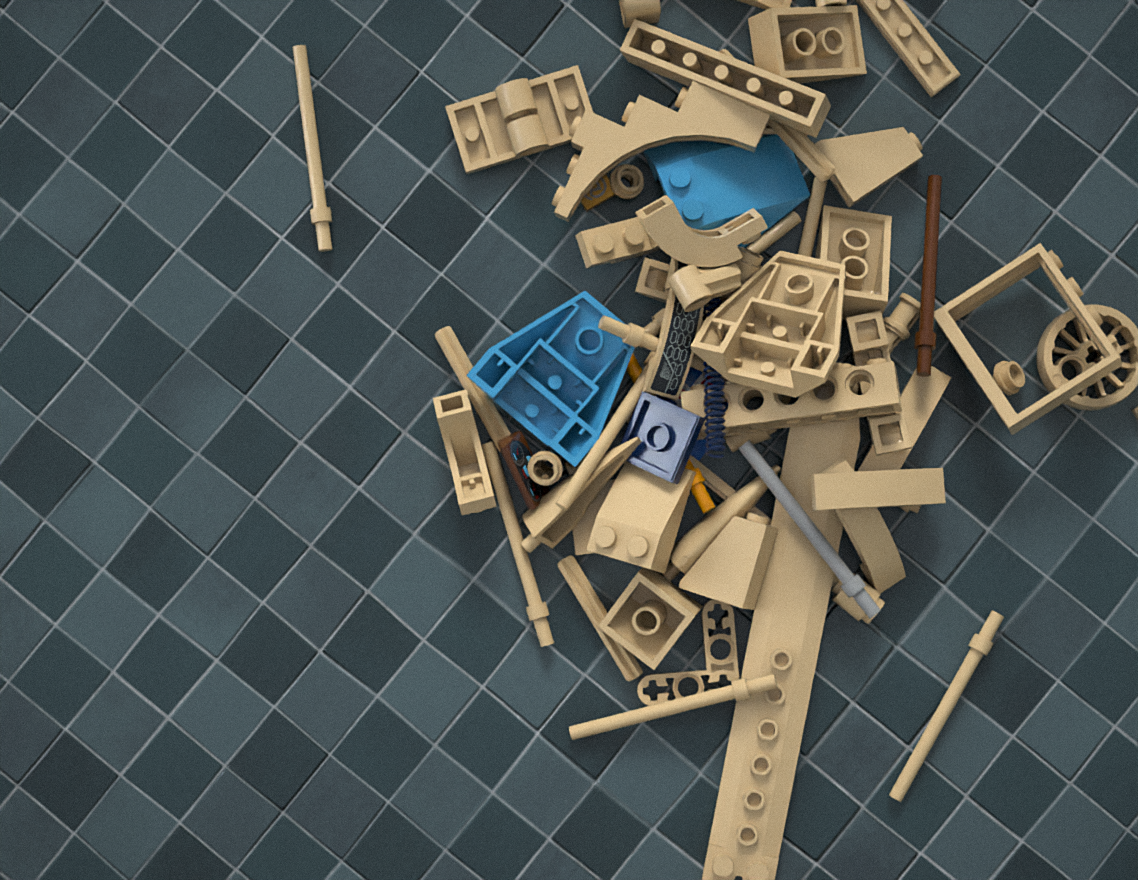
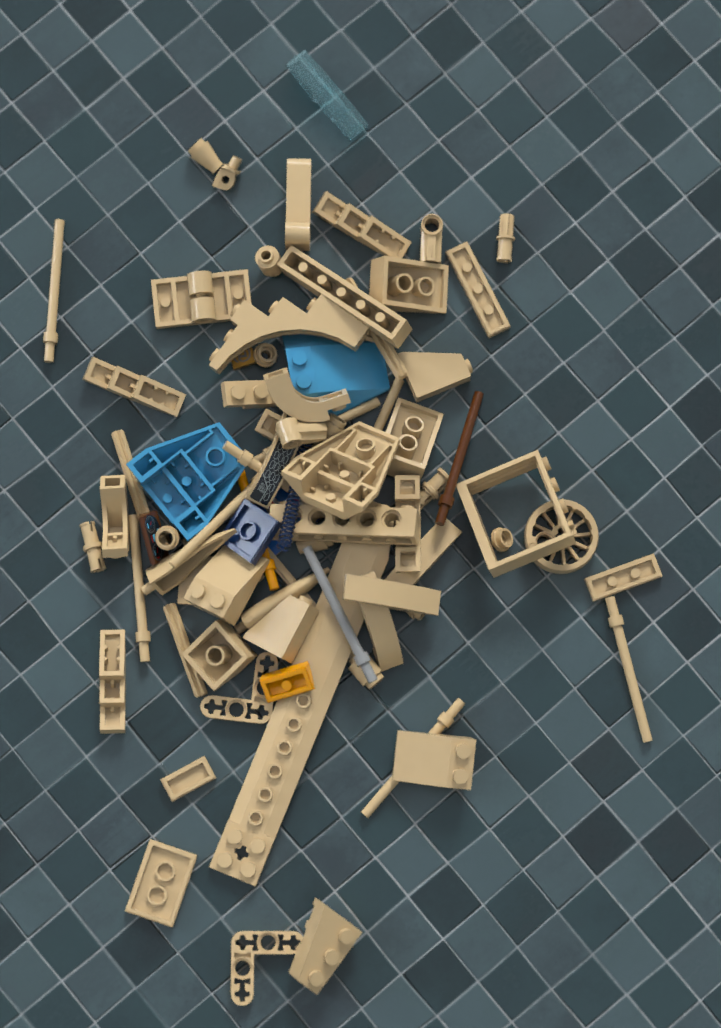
camera: 10 degrees right, 5 degrees down
tan bar [569,674,778,740] -> none
none -> tan pin [79,521,106,573]
none -> tan slope [82,357,186,417]
none -> tan slope [99,630,126,734]
none -> tan tile [160,756,216,802]
none -> tan brick [255,246,282,277]
none -> light orange slope [259,661,315,703]
none -> tan slope [392,730,476,790]

